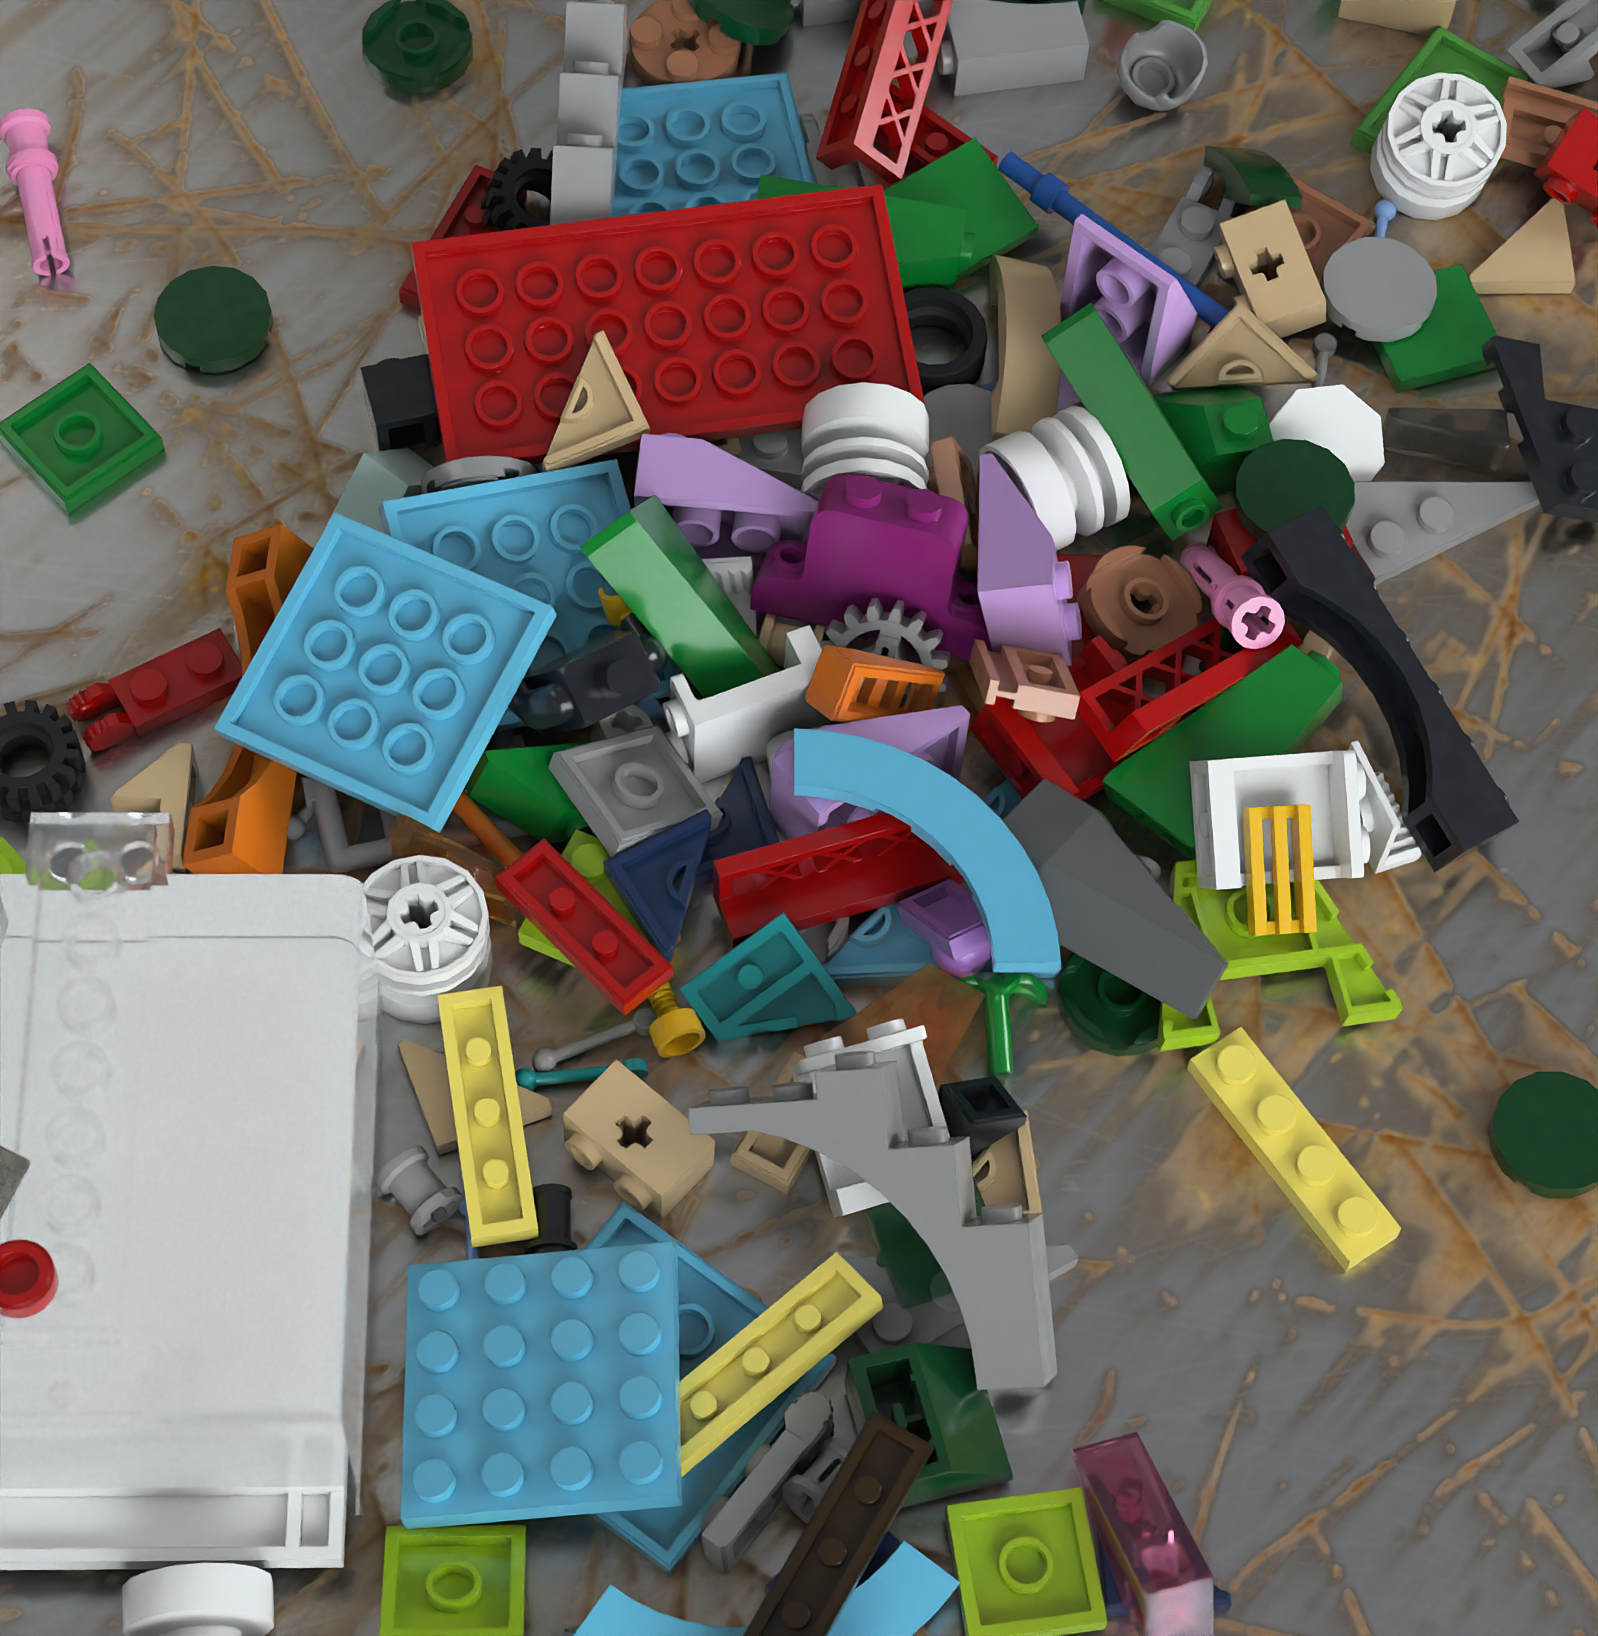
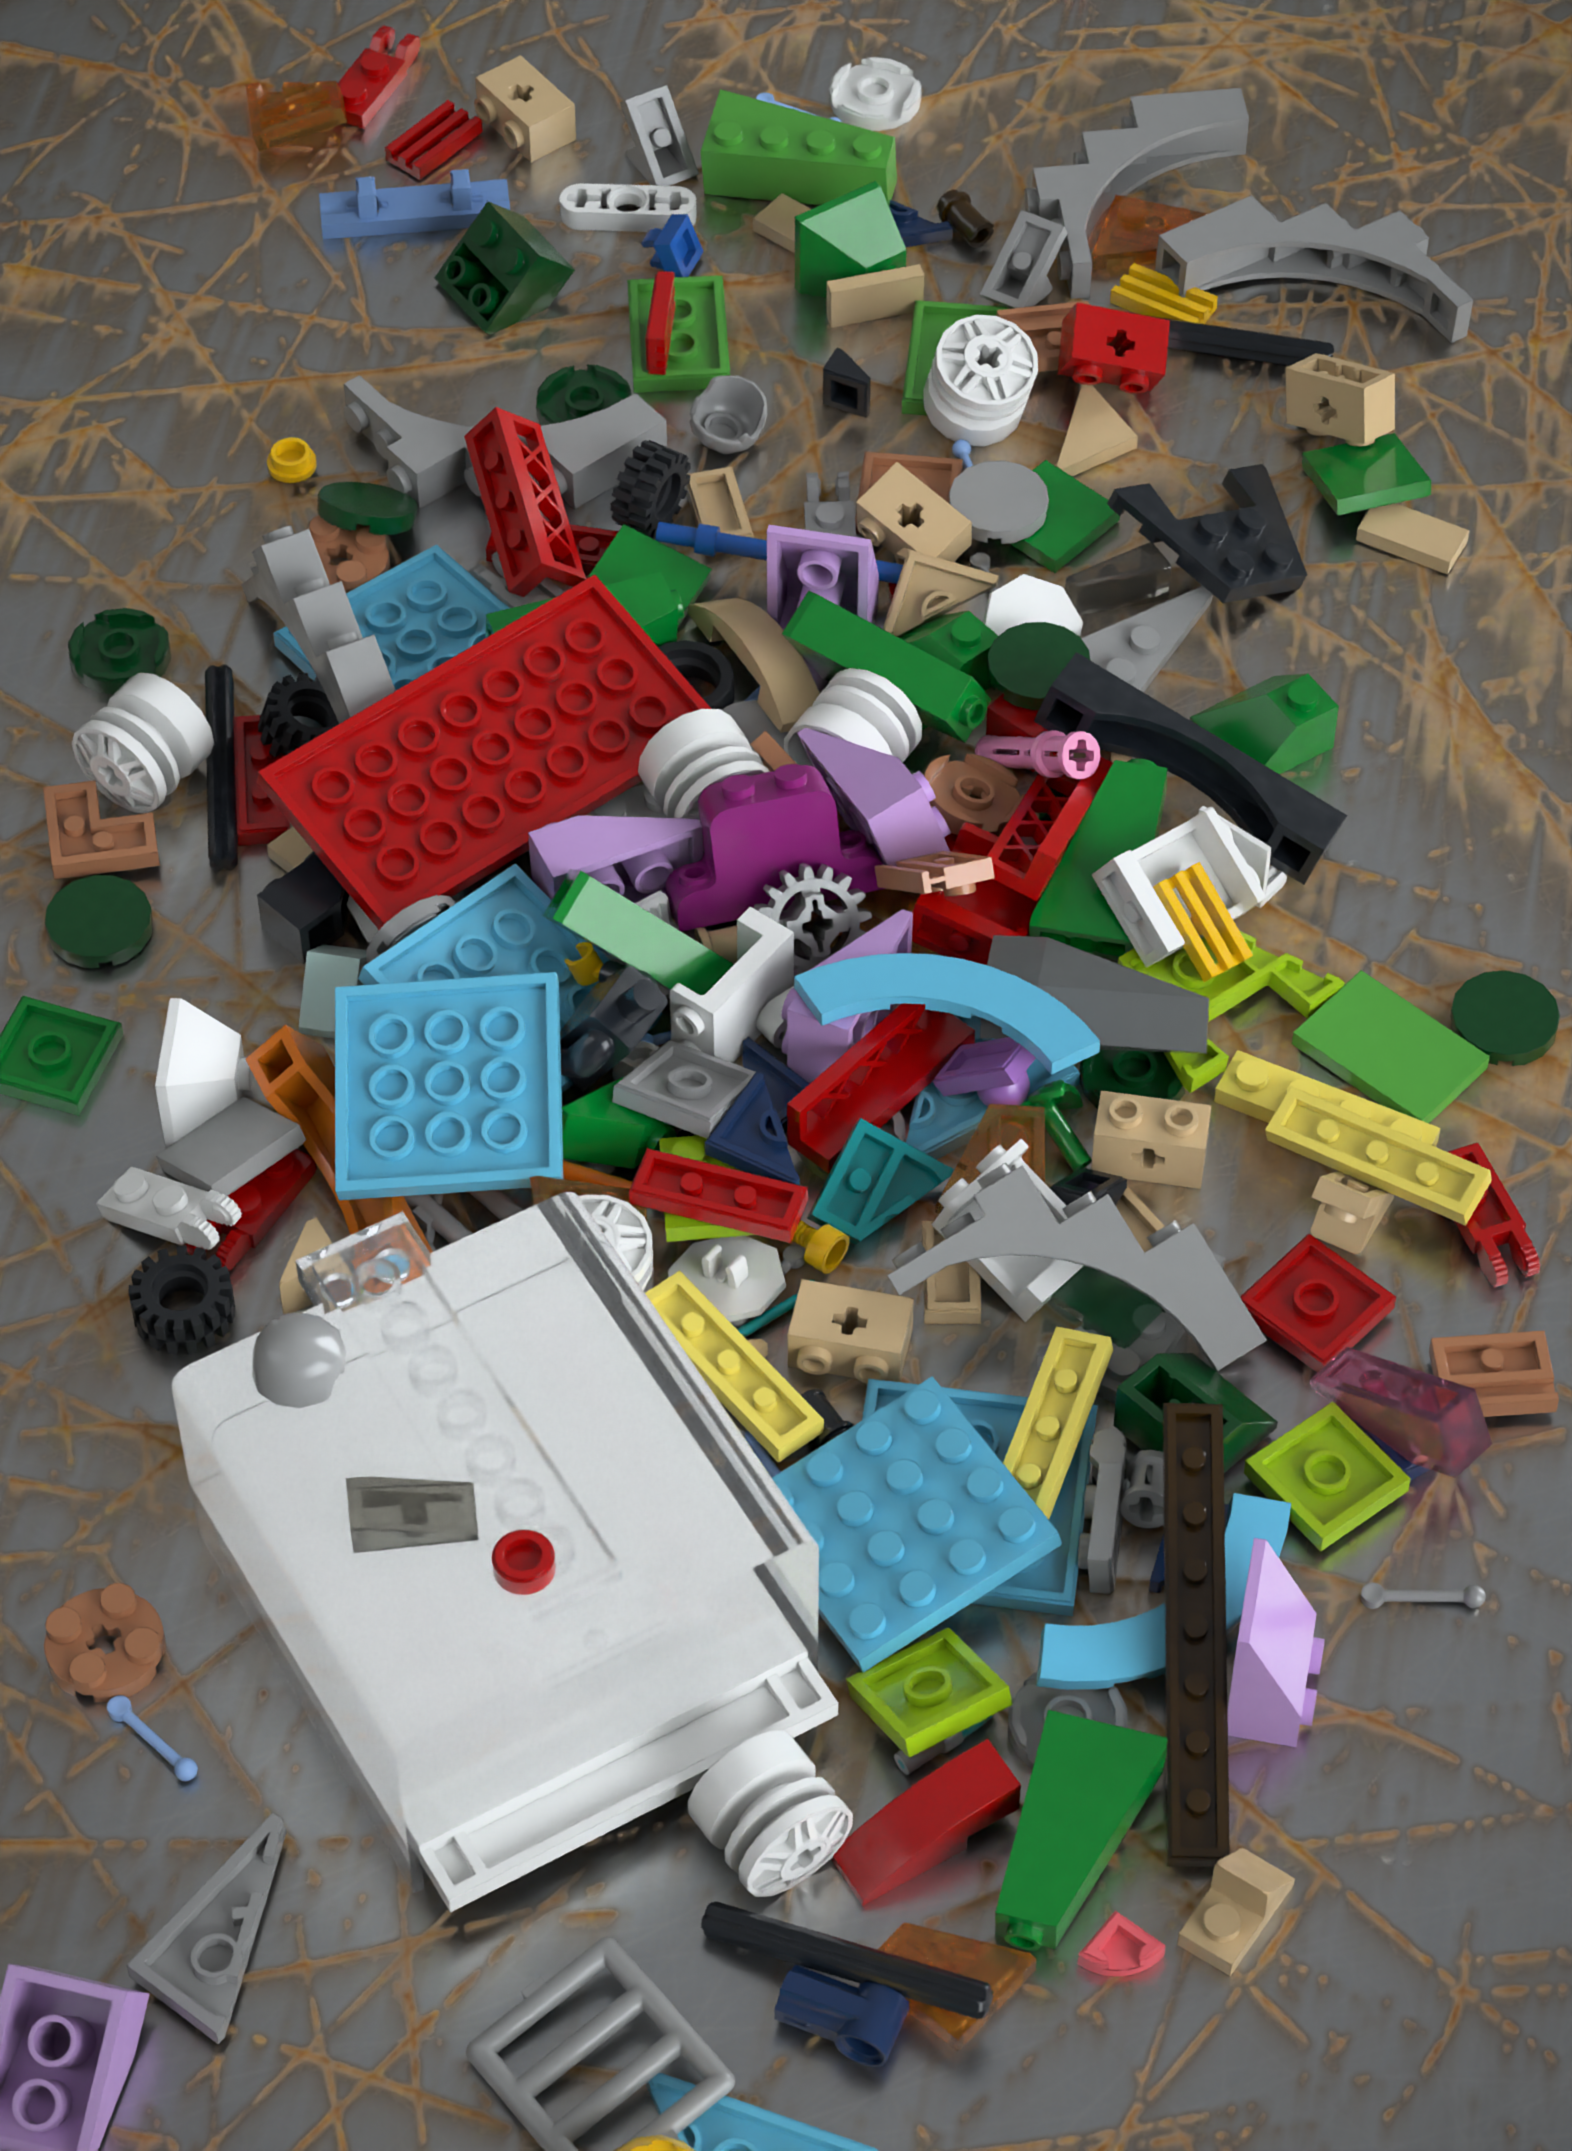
camera: 25 degrees left, 10 degrees down
tan tile [542,331,650,472] -> none
orange slope [805,645,945,722] -> none
dark green slope [1203,146,1302,209] -> none
none -> nougat plate [43,780,160,880]
none -> white wheel [72,673,214,814]
none -> white hinge [96,1166,242,1250]
none -> white slope [155,998,253,1148]
none -> light grey tile [156,1096,306,1196]
none -> black axle [205,664,238,871]
none -> black tyre [610,440,691,539]
none -> white piece [668,1236,786,1322]
none -> tan tile [684,467,754,557]
none -> black slope [823,348,871,418]
none -> tan brick [1091,1091,1212,1189]
none -> green slope [1190,673,1339,774]
none -> red plate [1240,1233,1396,1376]
none -> light yellow plate [1265,1086,1492,1226]
none -> bright green tile [1292,970,1490,1123]
none -> tan slope [1310,1171,1394,1254]
none -> nougat plate [1429,1331,1559,1420]
none -> red hinge [1448,1142,1541,1287]

